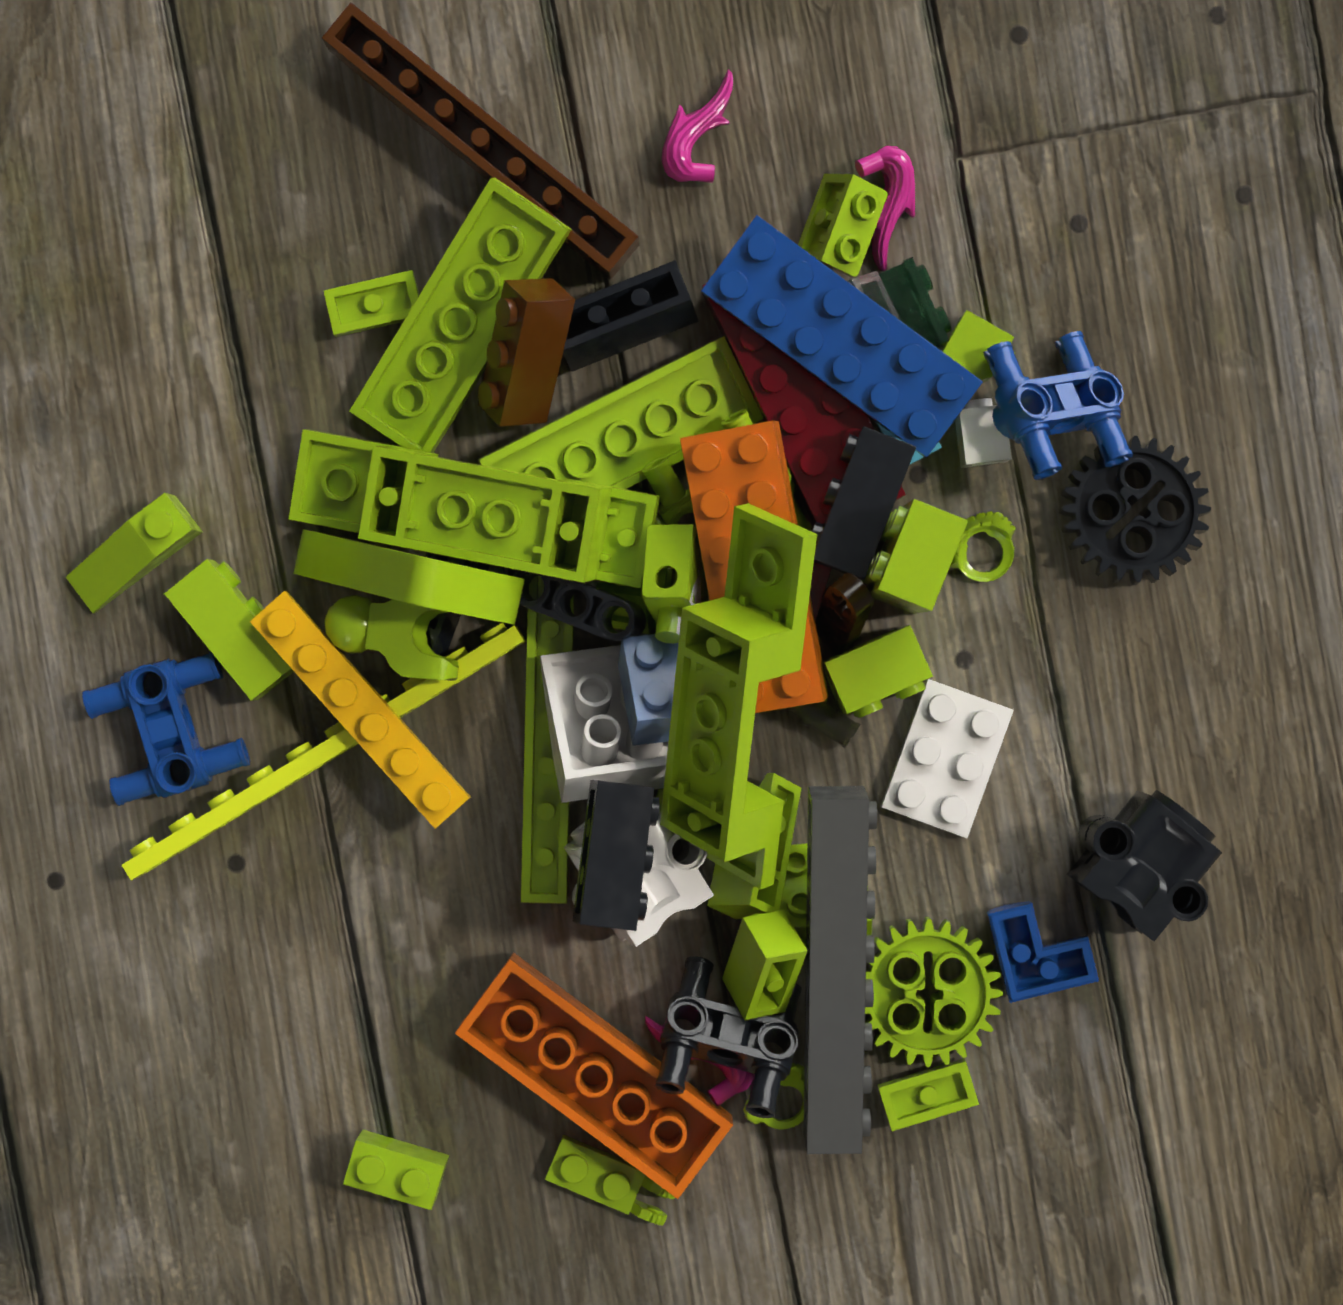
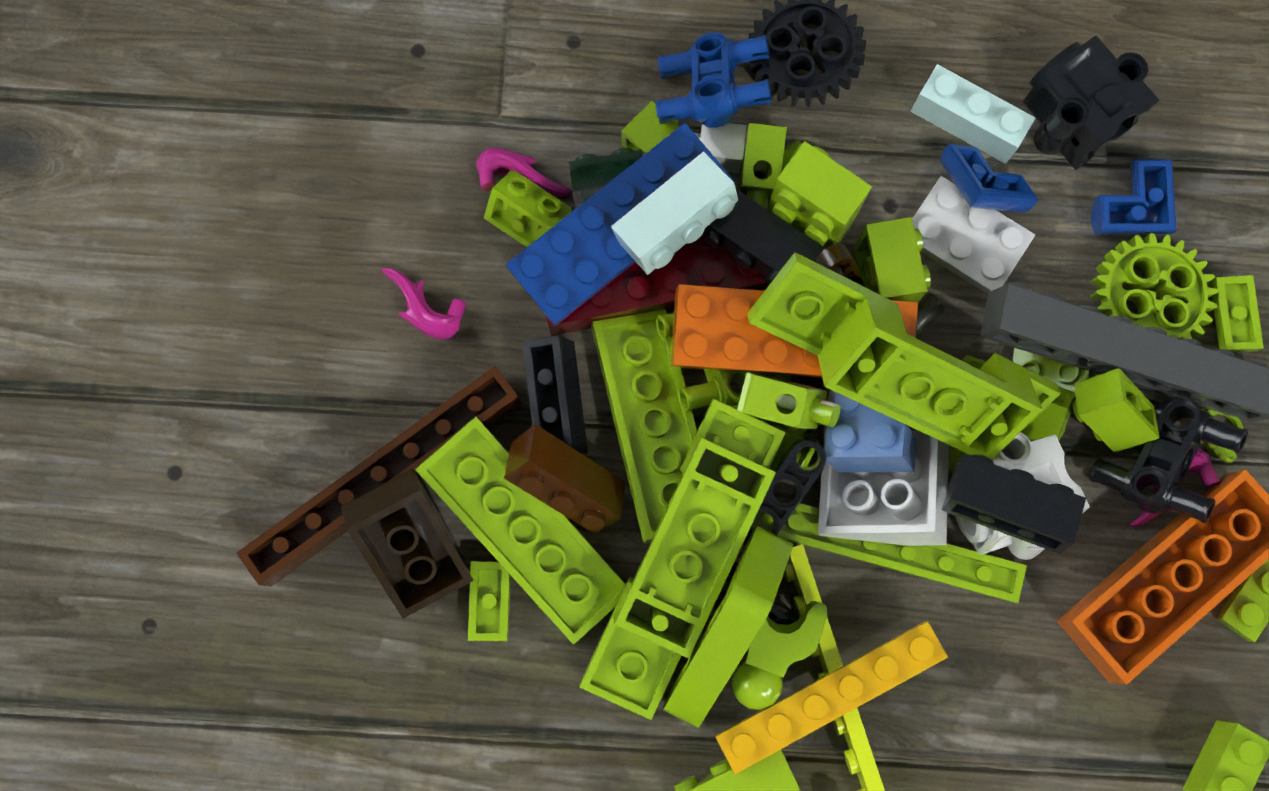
camera: 75 degrees left, 10 degrees down
none -> dark brown brick [341,469,474,619]
none -> light aqua brick [611,151,739,275]
none -> lime torso [739,123,787,209]
none -> light aqua brick [910,64,1035,164]
none -> blue brick [941,144,1038,213]

